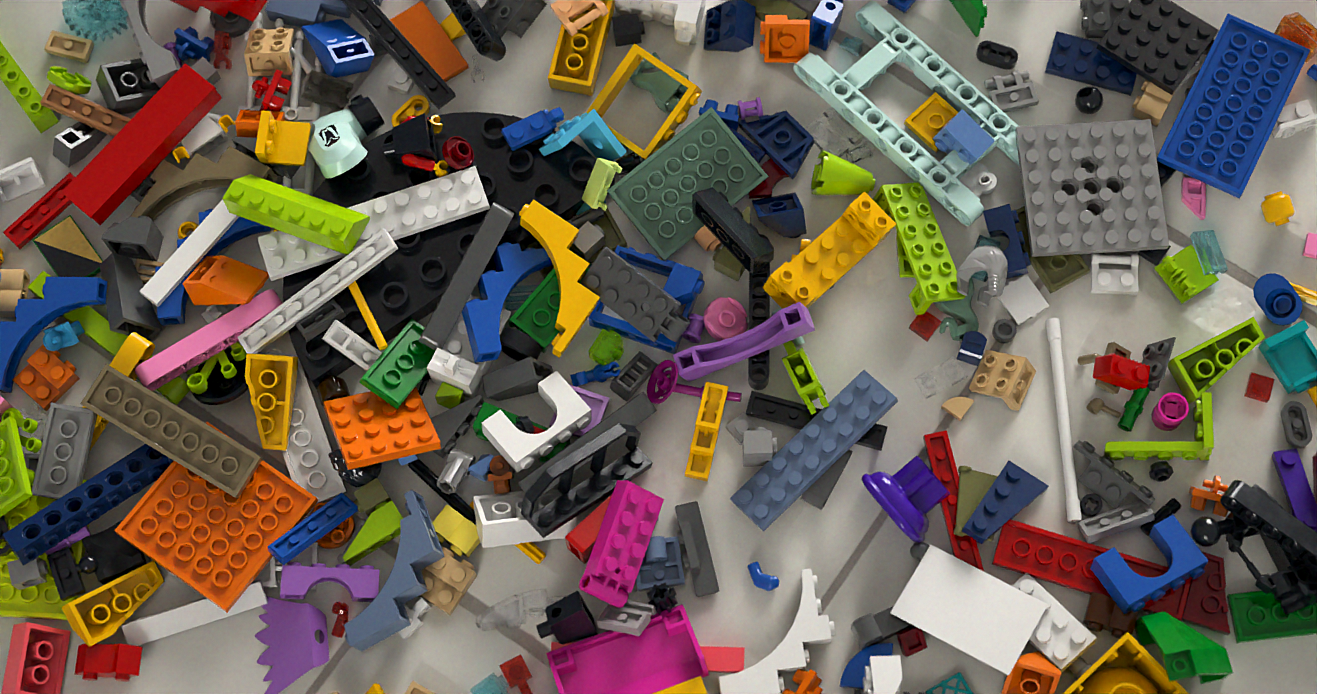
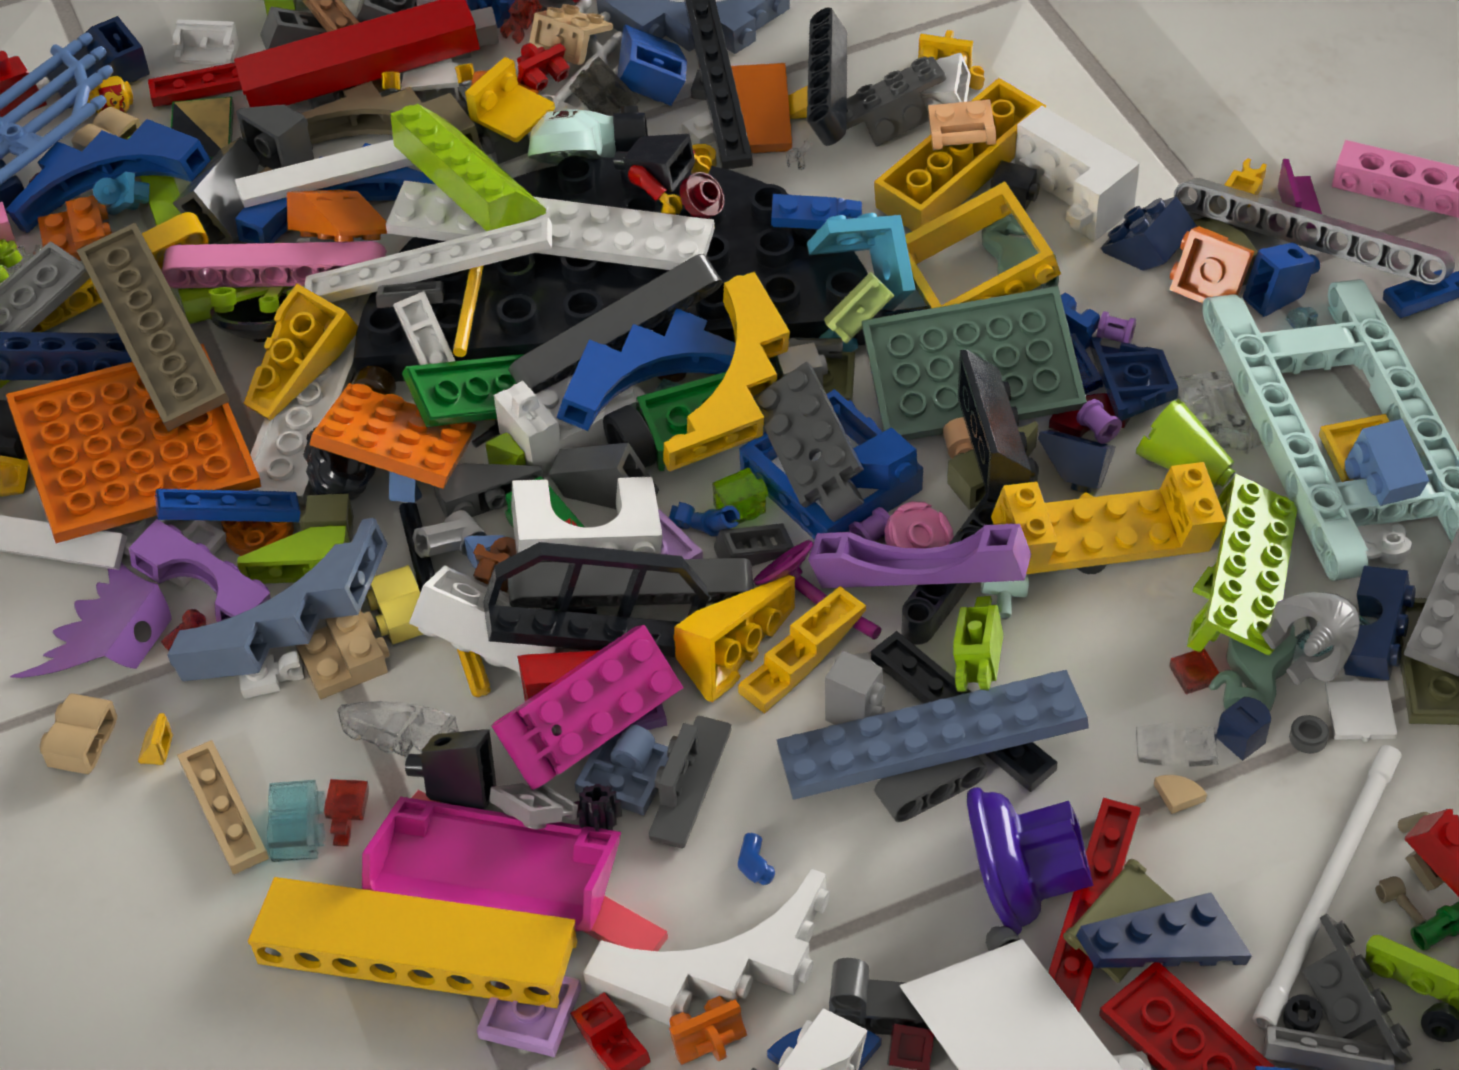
camera: 30 degrees right, 20 degrees down
black plate [514,416,534,434] -> none
tan bracket [969,350,1036,411] -> none
none -> yellow wedge [673,575,795,702]
none -> medium lavender bush [1076,399,1122,444]

